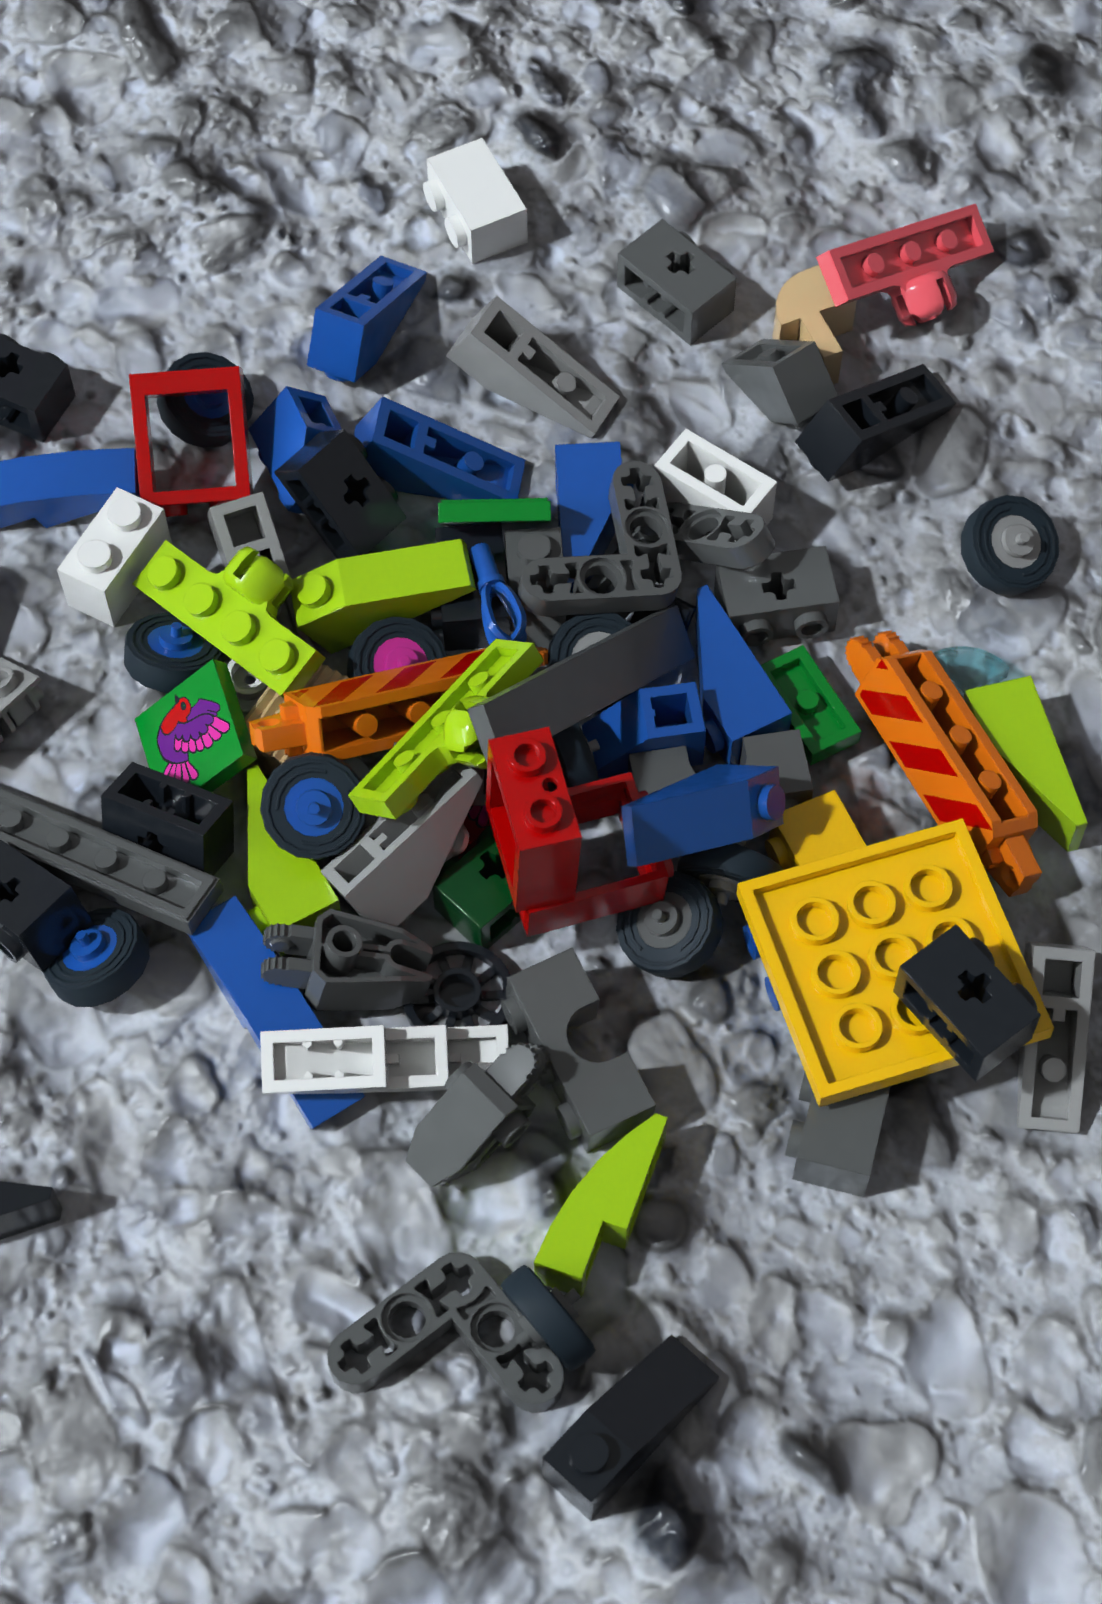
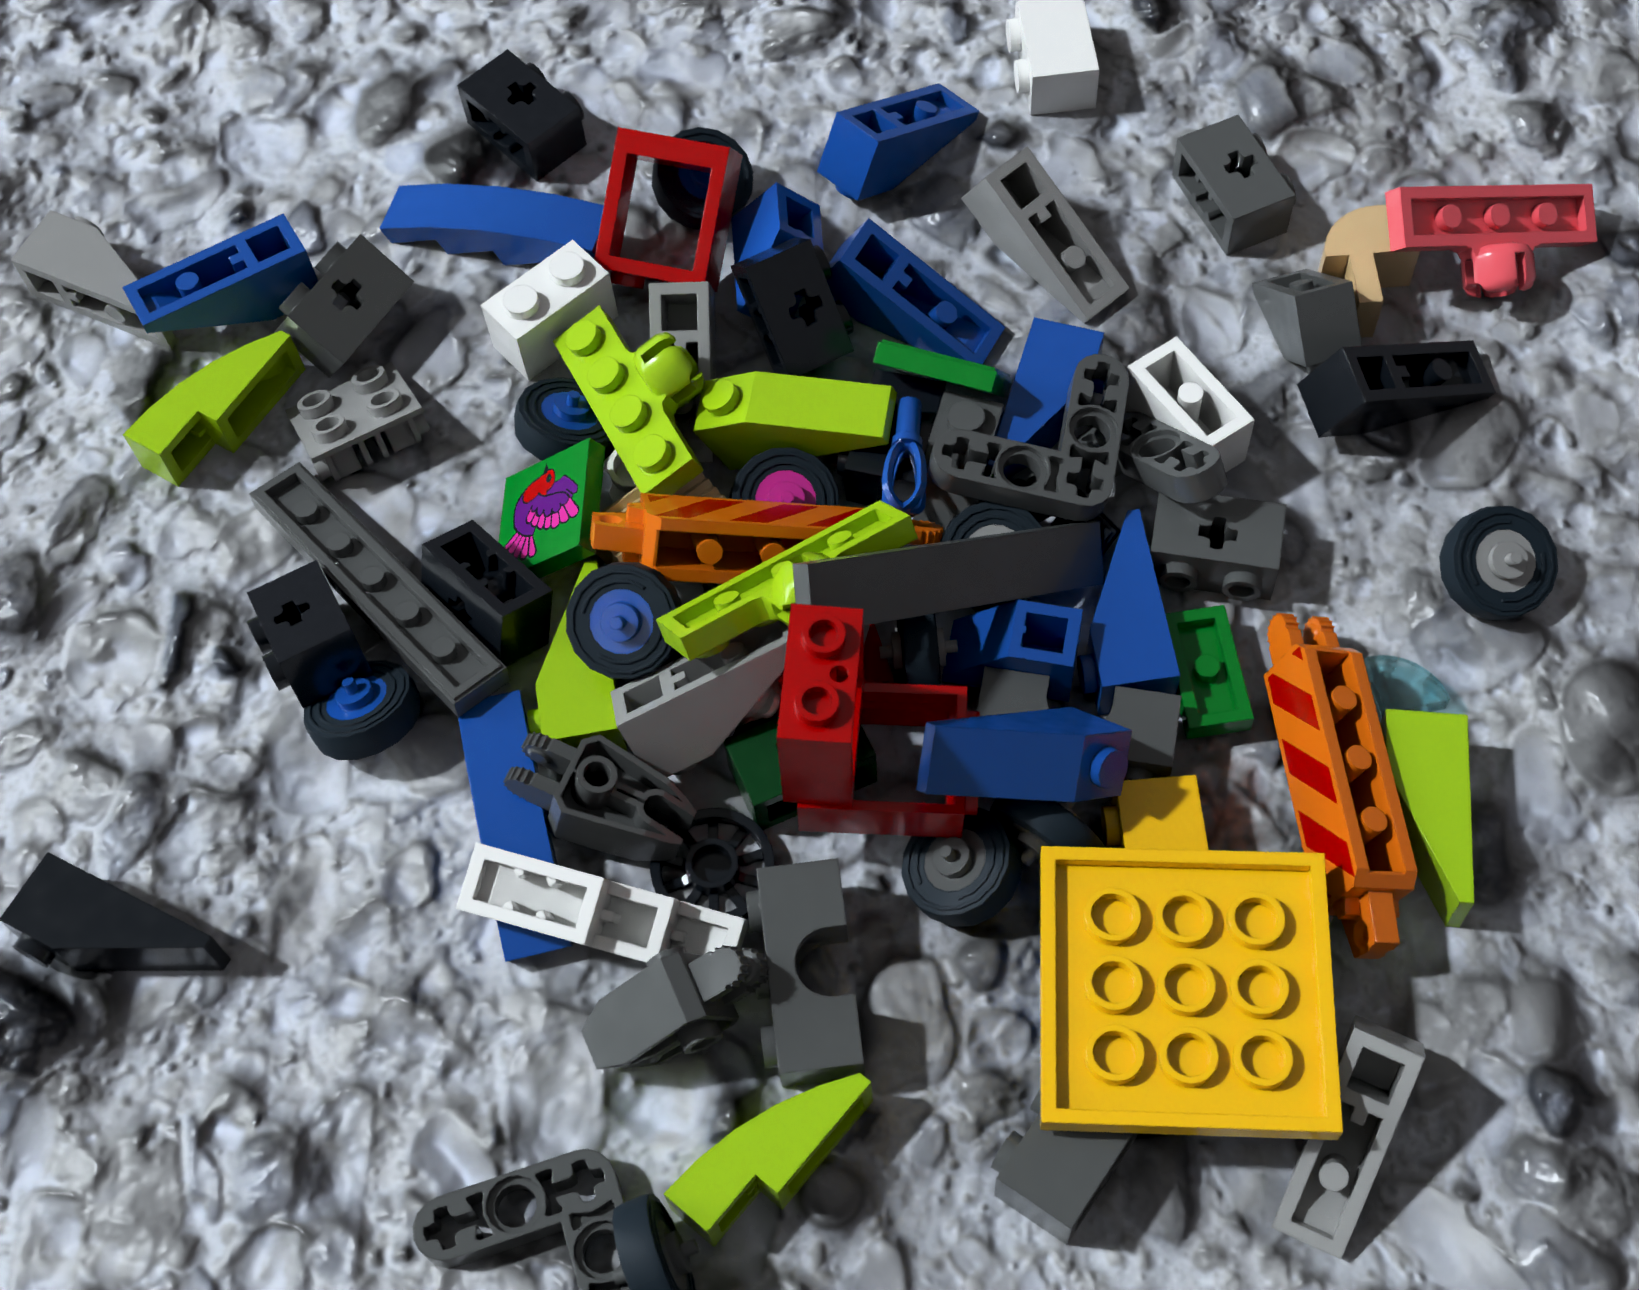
camera: 25 degrees right, 0 degrees up
black brick [893,924,1041,1082] -> none

